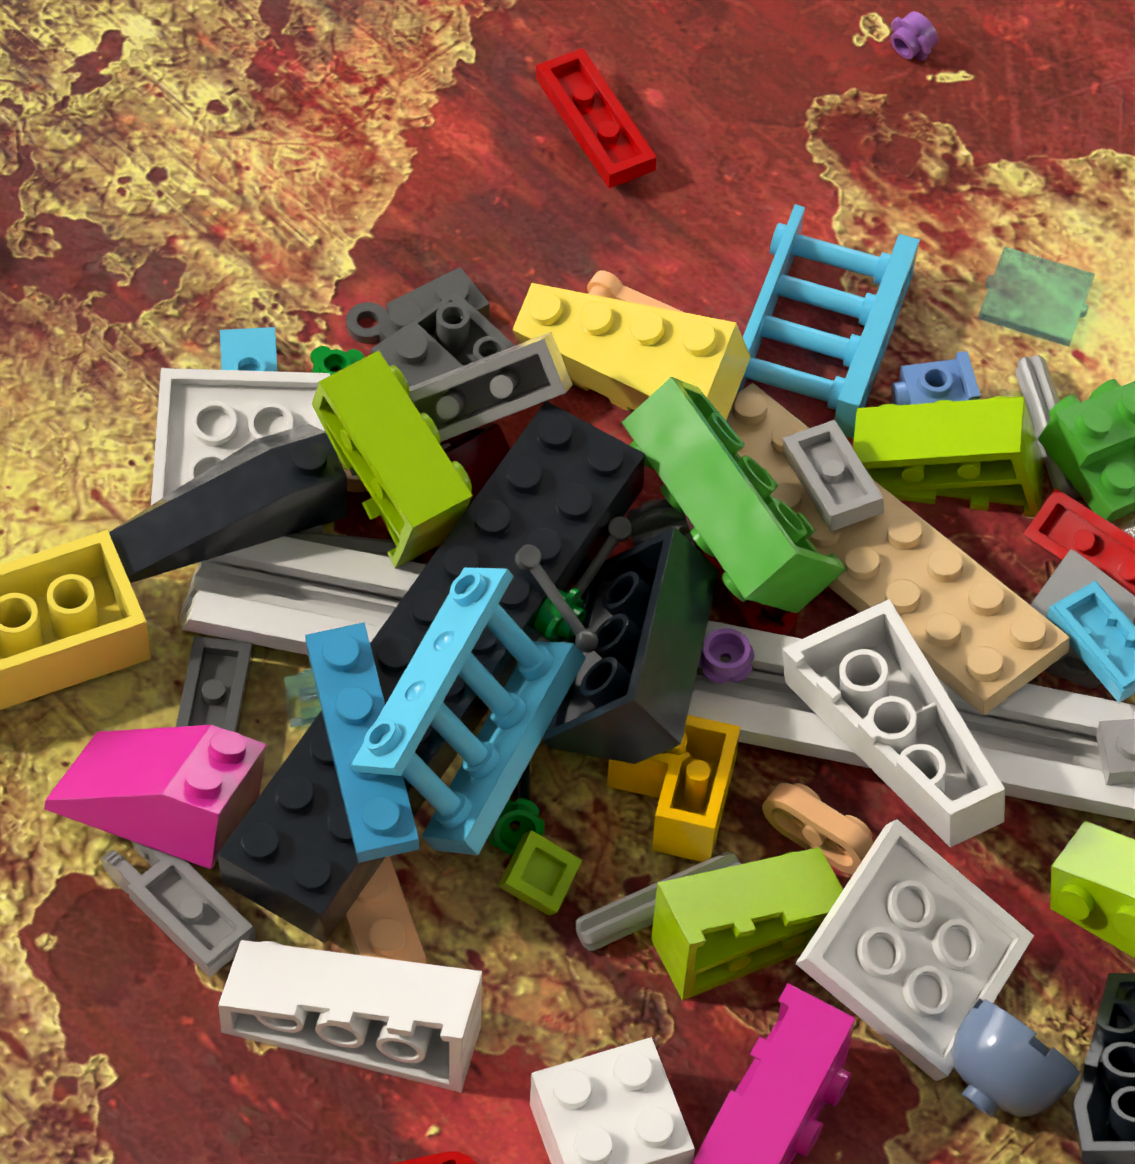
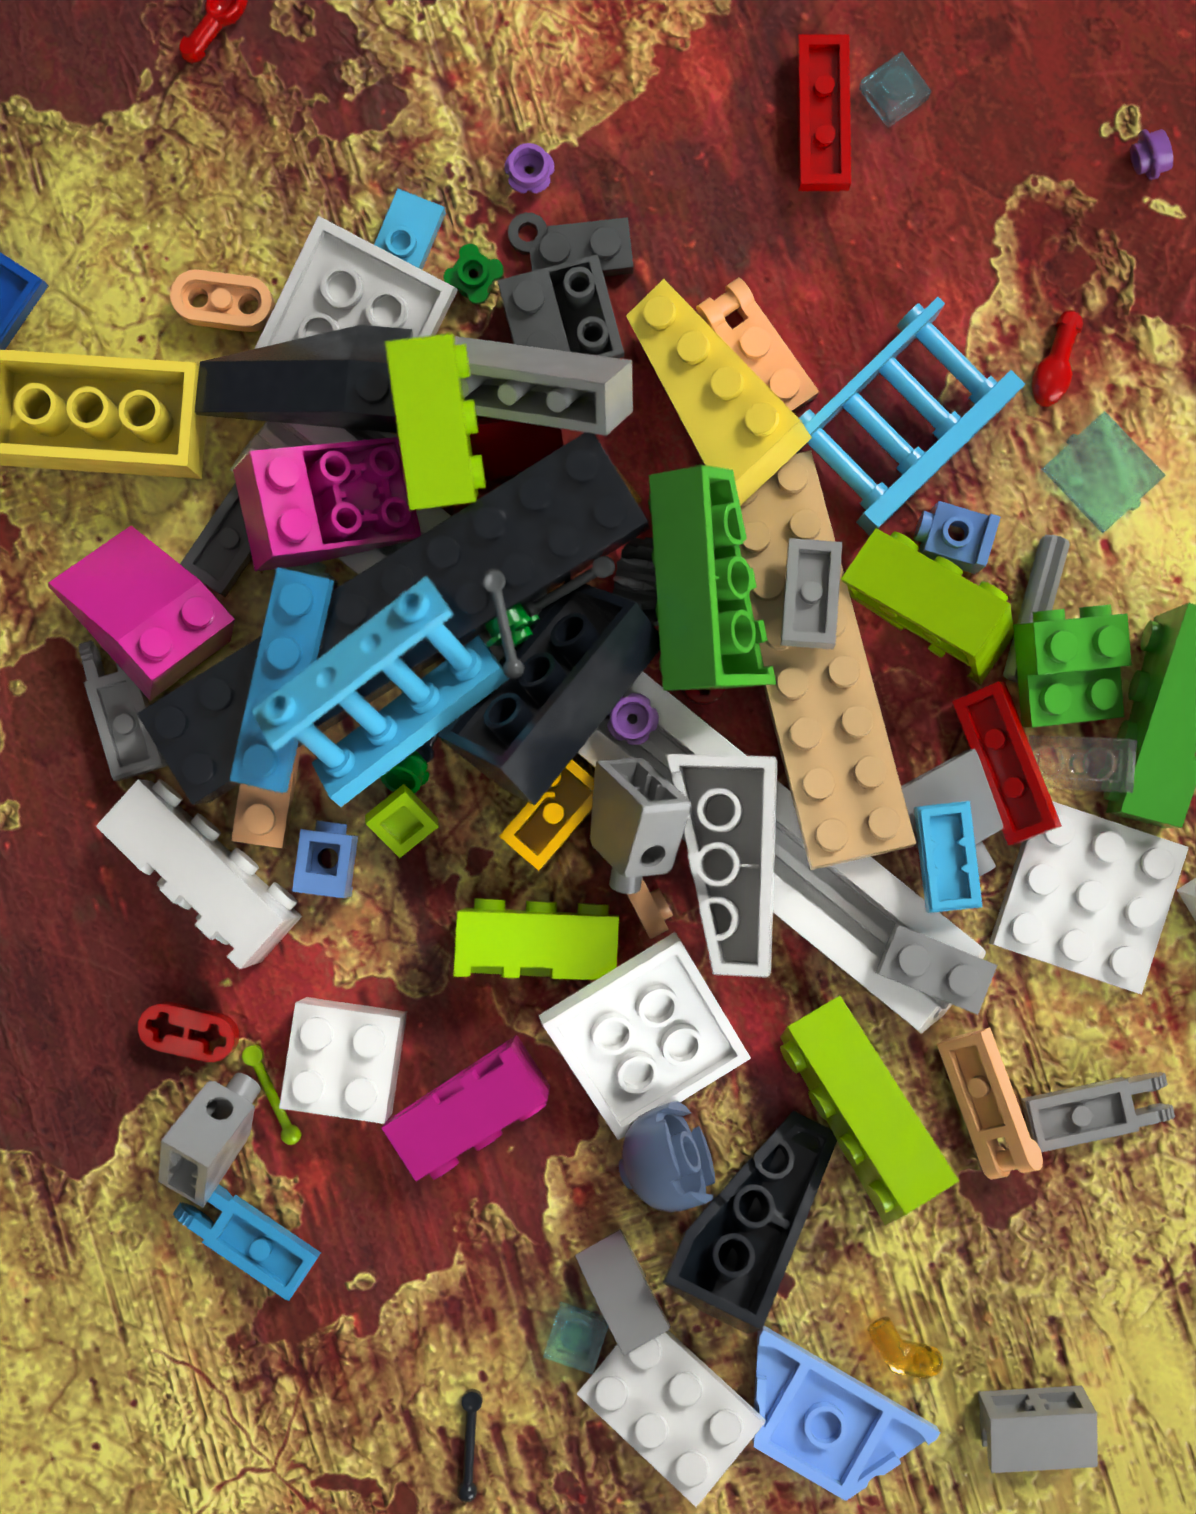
camera: 35 degrees right, 30 degrees up
light grey axle [576,851,741,951] -> none
none -> light nougat plate [170,270,275,332]
none -> dark pink slope [233,437,422,572]
none -> medium blue brick [292,820,358,898]
none -> medium lavender plate [504,143,554,193]
none -> light grey torso [590,758,692,894]
none -> clear light blue plate [858,51,932,128]
none -> red piece [1031,310,1083,407]

